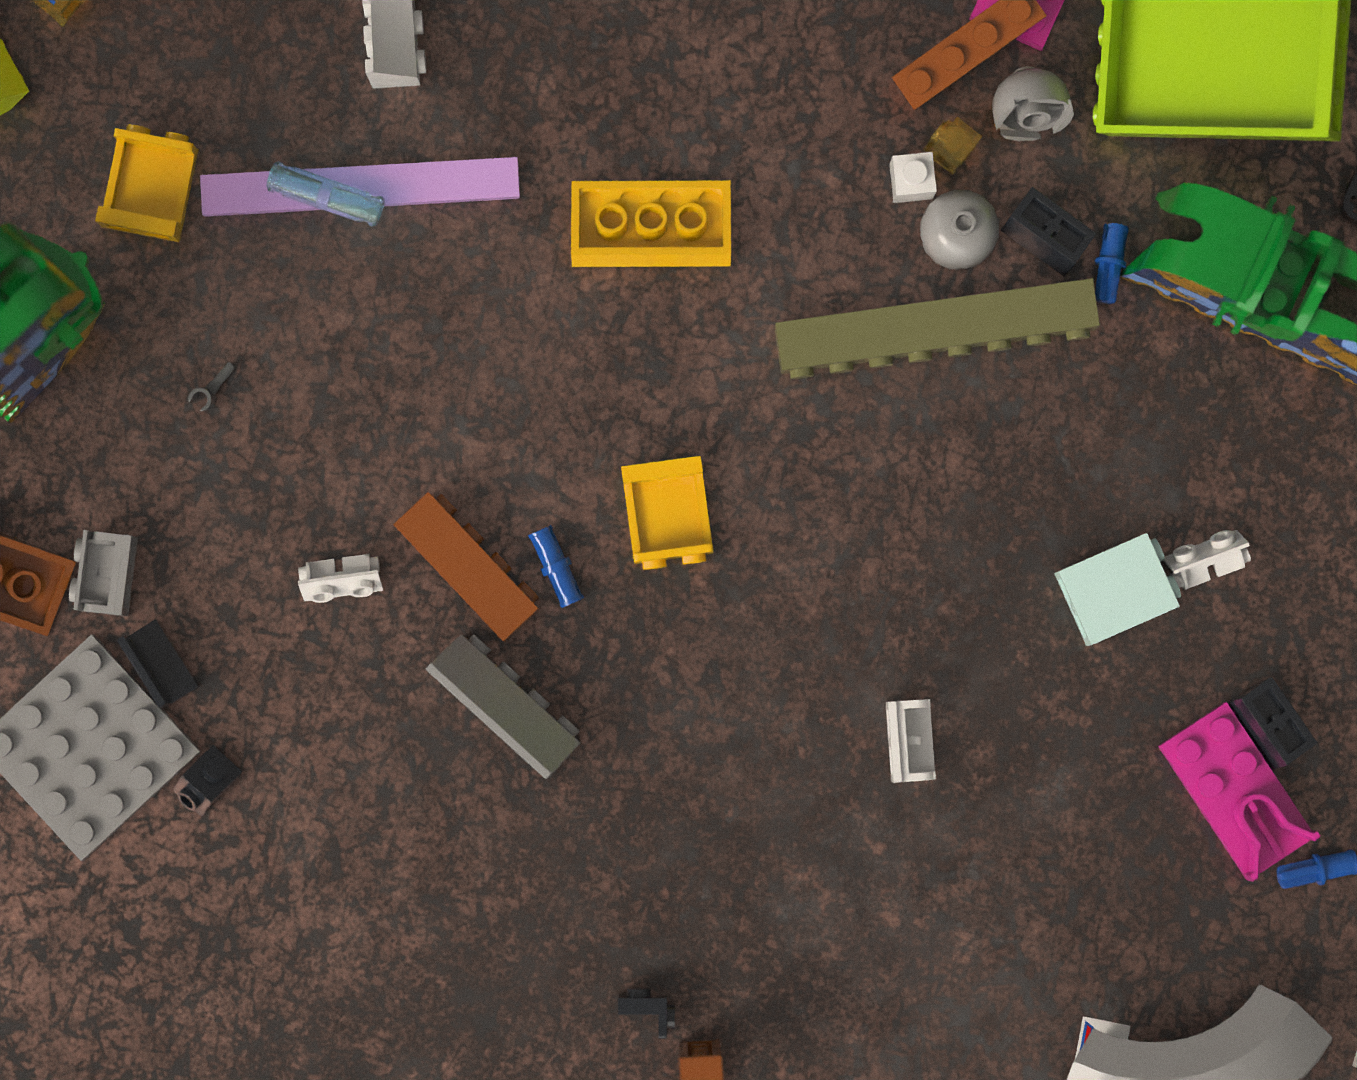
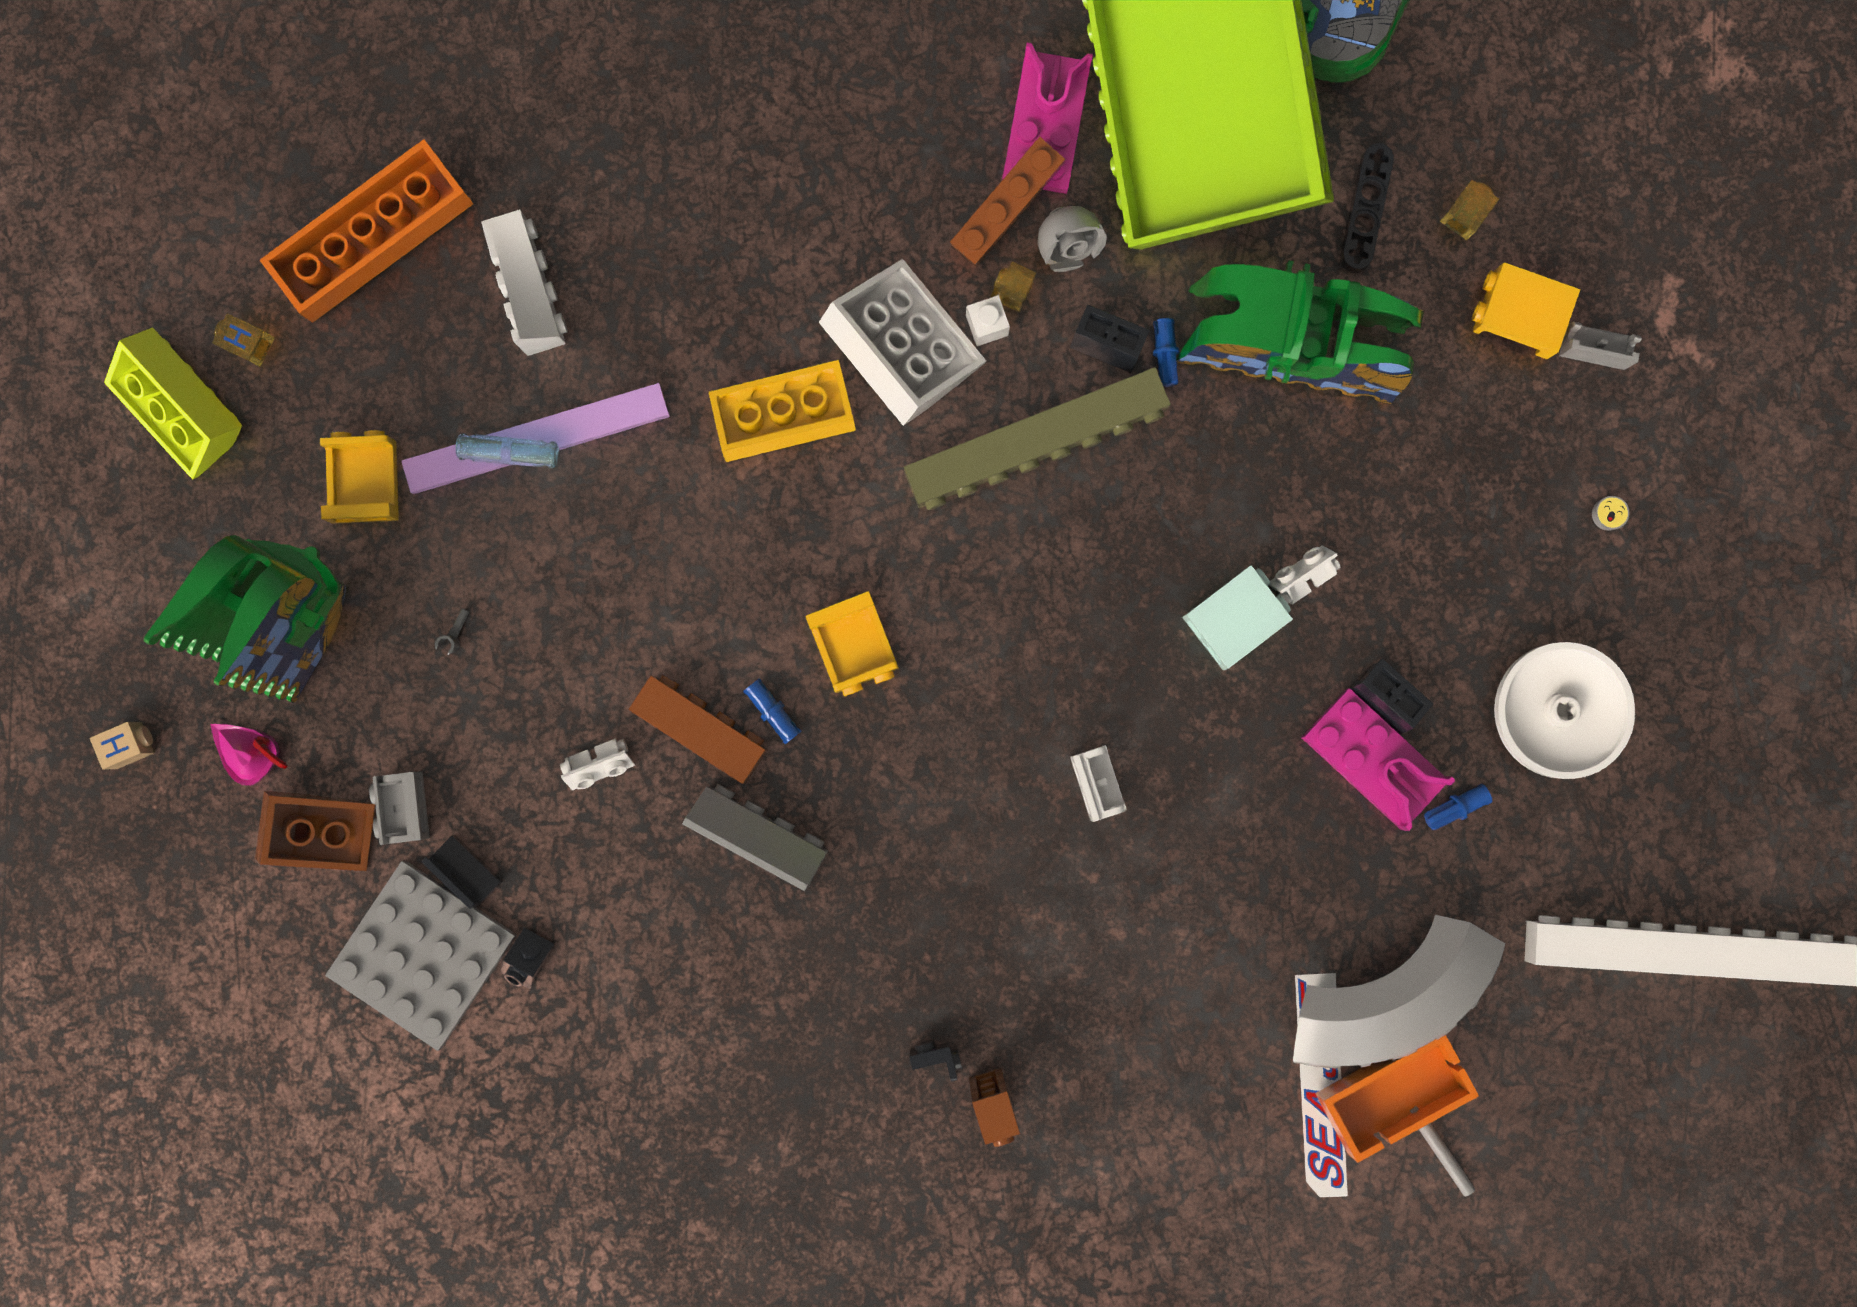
camera: 15 degrees left, 0 degrees up
light grey cylinder [920,190,999,270] -> none
none -> white slope [819,259,986,426]

